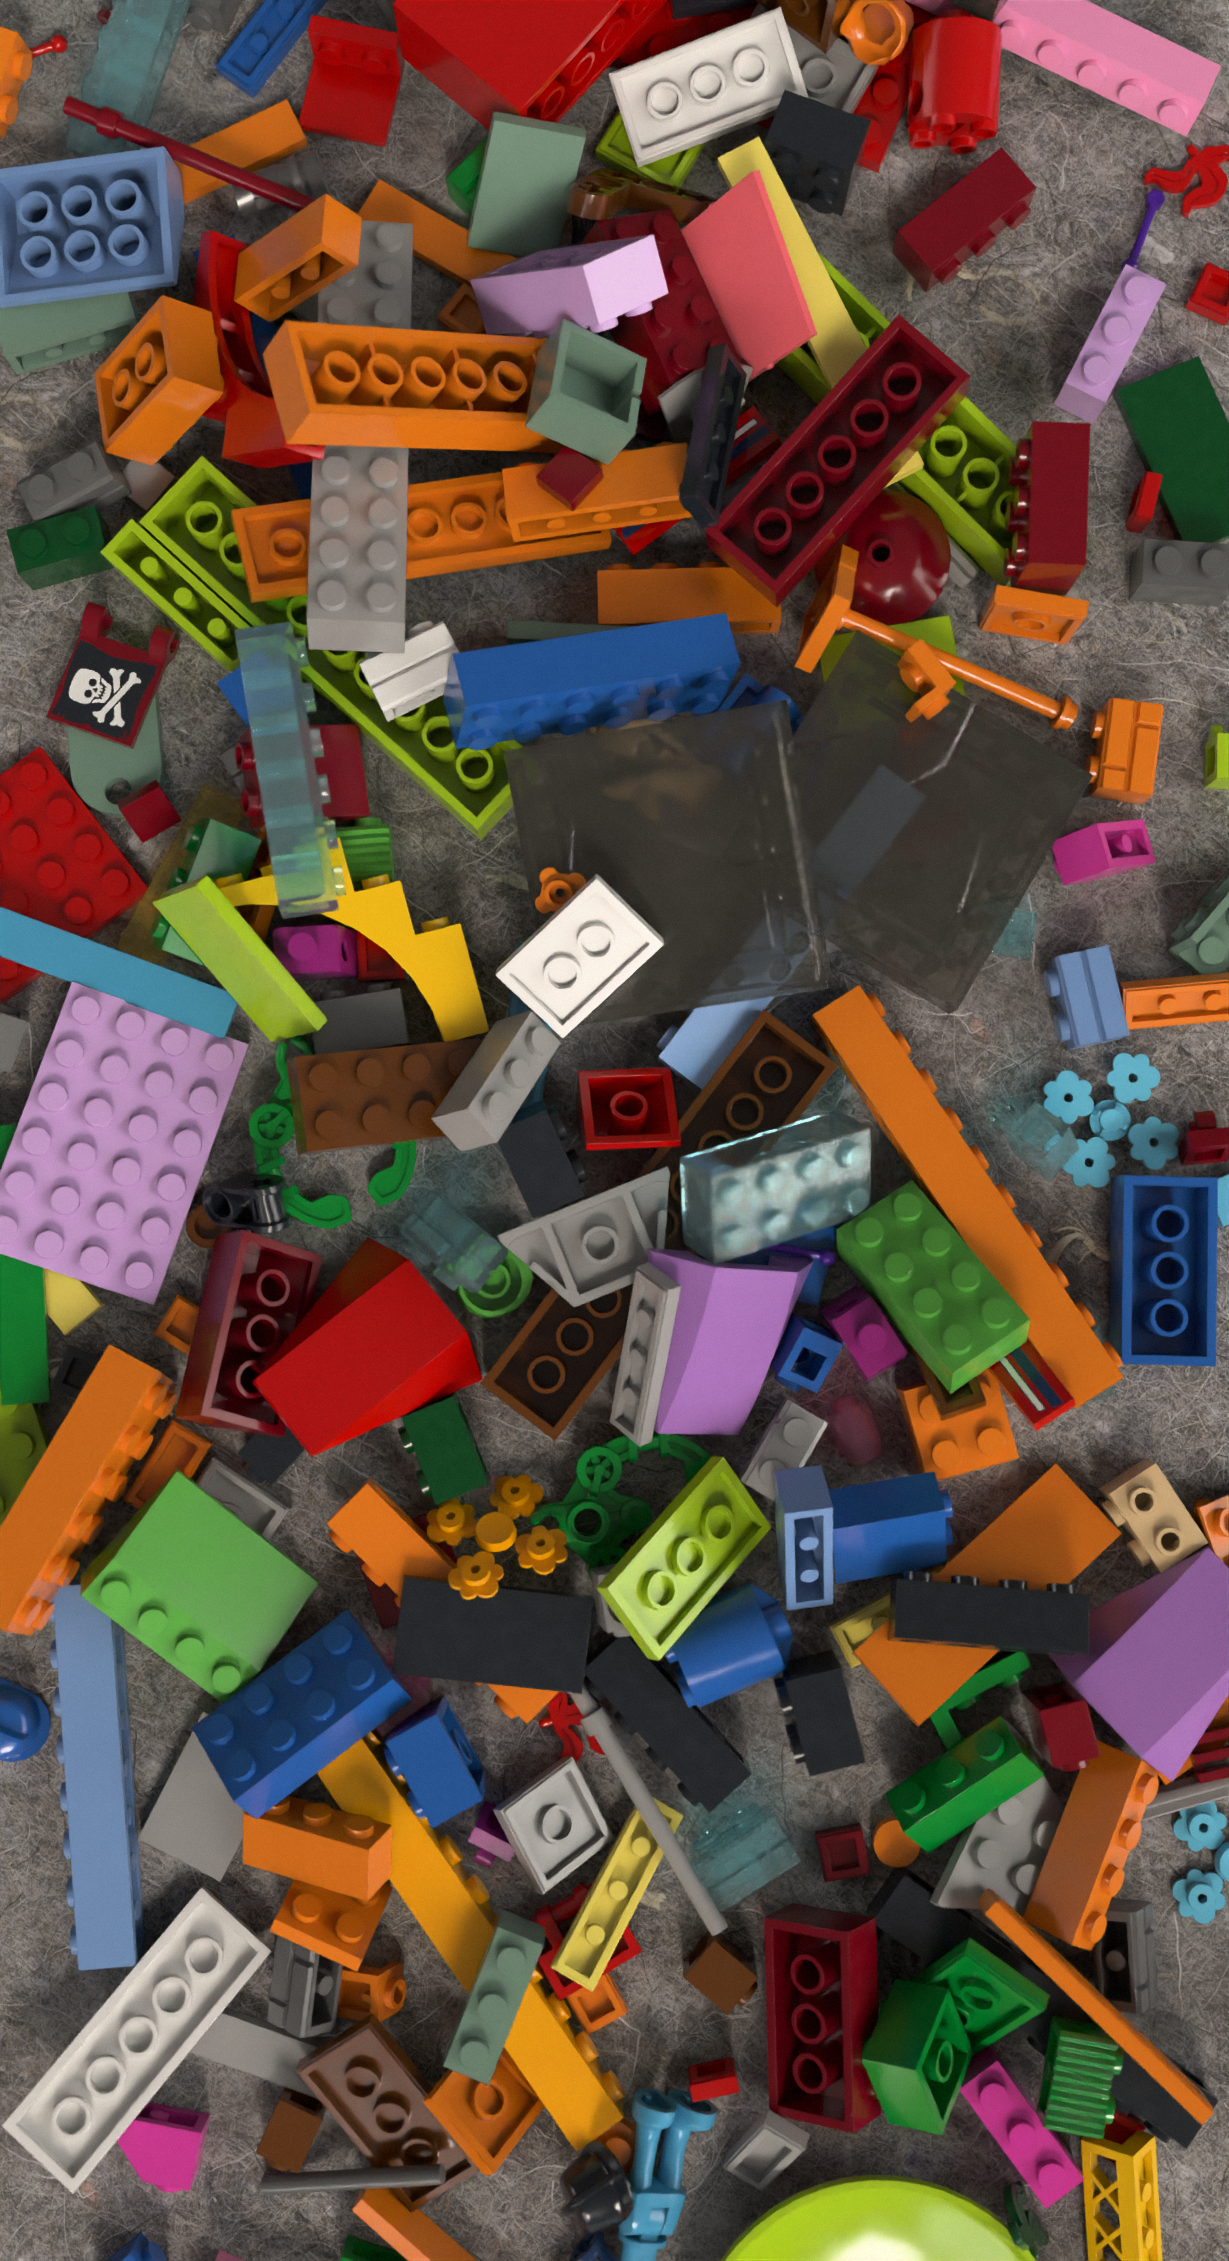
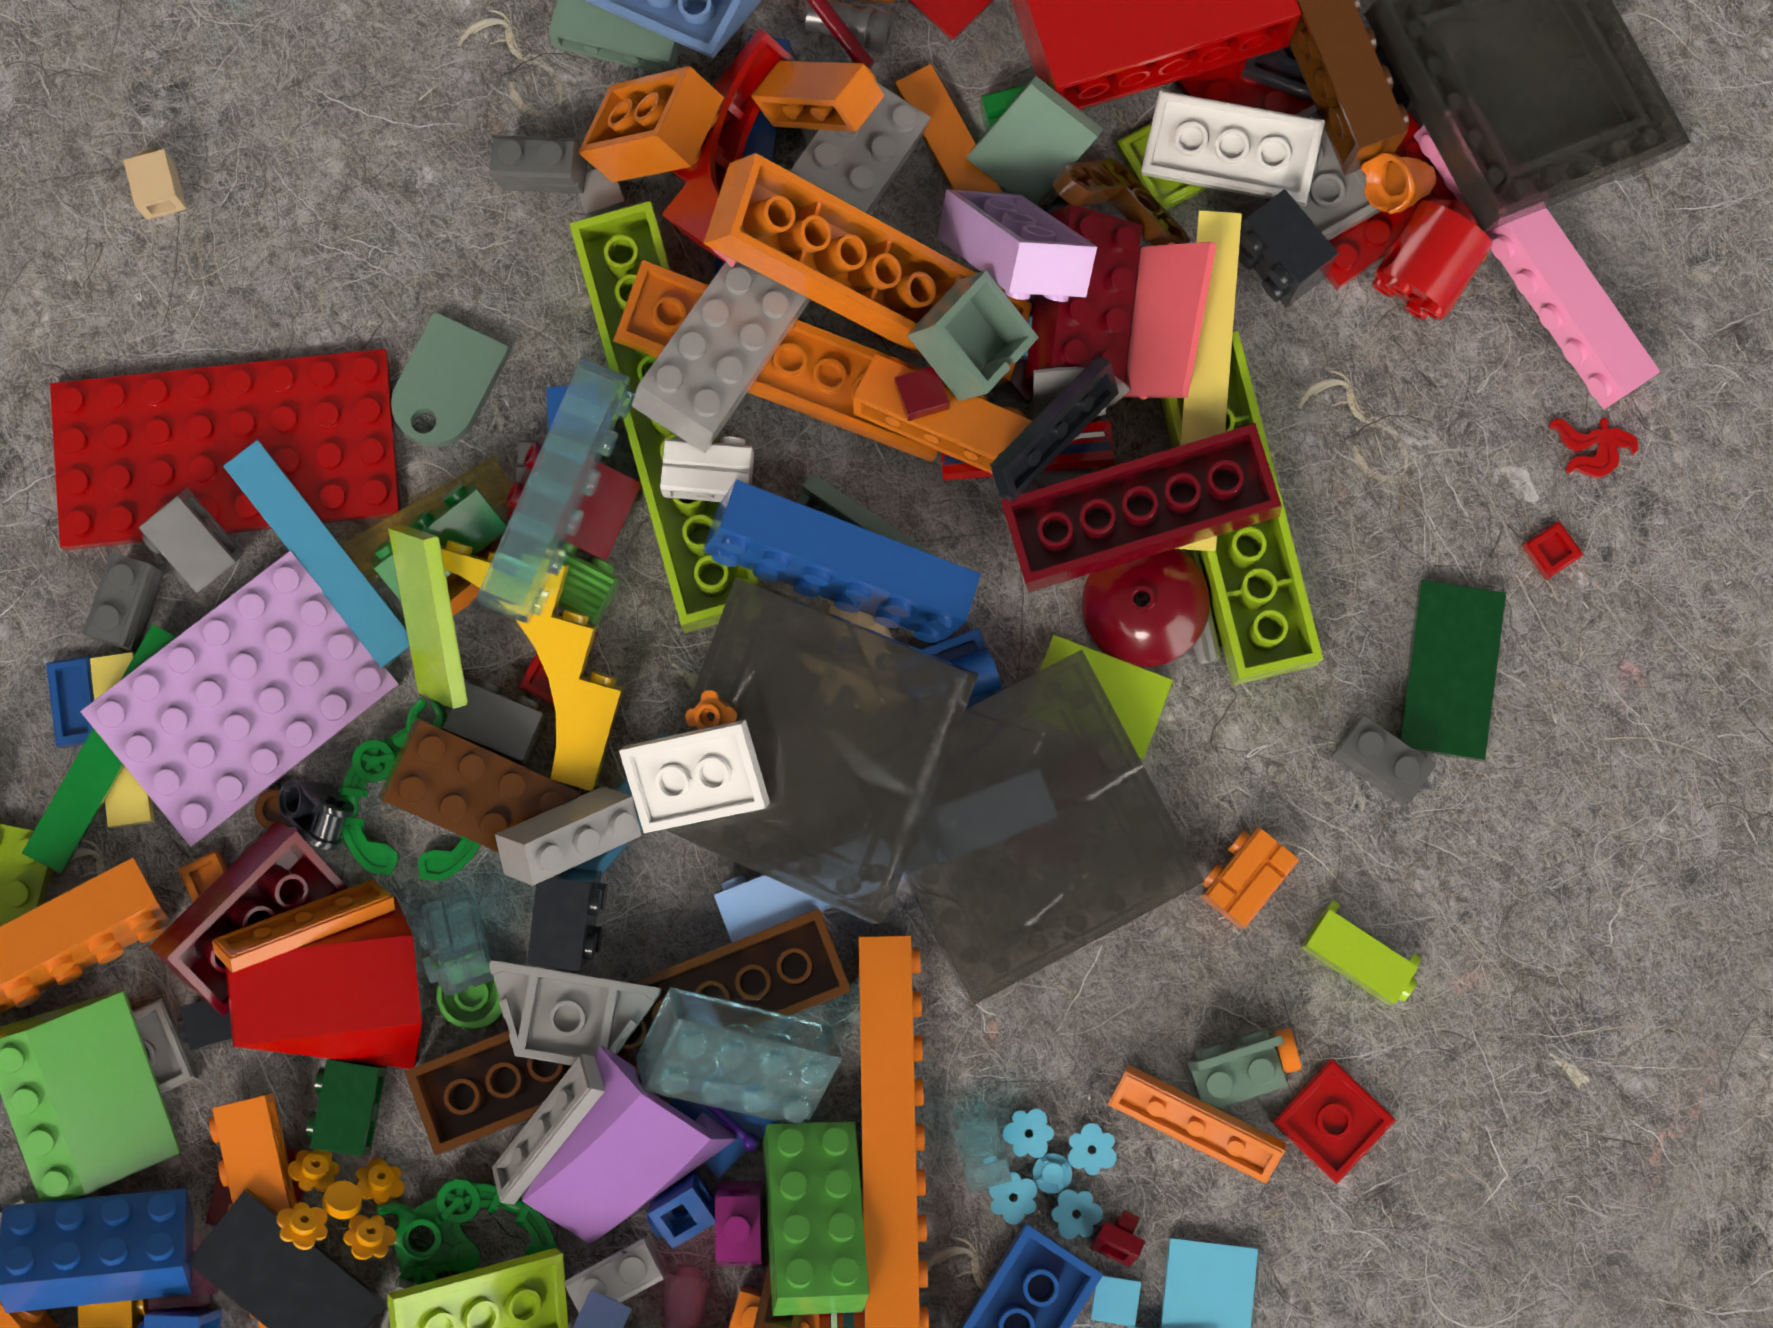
camera: 30 degrees right, 5 degrees down
dark green brick [6,506,114,591] -> none
flag [46,601,180,749] -> none
black tile [50,1344,102,1399] -> none
lime brick [100,518,276,673] -> none
dark red tile [116,780,182,843] -> none
orange tile [123,1419,214,1510] -> none
magenta torso [271,925,359,982] -> none
orange tile [437,283,486,334] -> none
red slope [576,1067,681,1150] -> none
orange brick [597,562,782,634] -> none
orange tile [794,544,1079,730] -> none
dark red brick [892,147,1037,292] -> none
orange bracket [897,638,956,723] -> none
orange tile [978,585,1089,645] -> none
clear light blue tile [983,906,1038,960] -> none
dark red brick [1003,421,1090,595] -> none
medium blue brick [1043,945,1130,1050] -> none
dark pink slope [1051,819,1156,885] -> none
lavender brick [1054,264,1166,424] -> none
dark purple hinge [1121,190,1165,271] -> none
red tile [1125,471,1163,534] -> none
none -> orange tile [212,879,395,973]

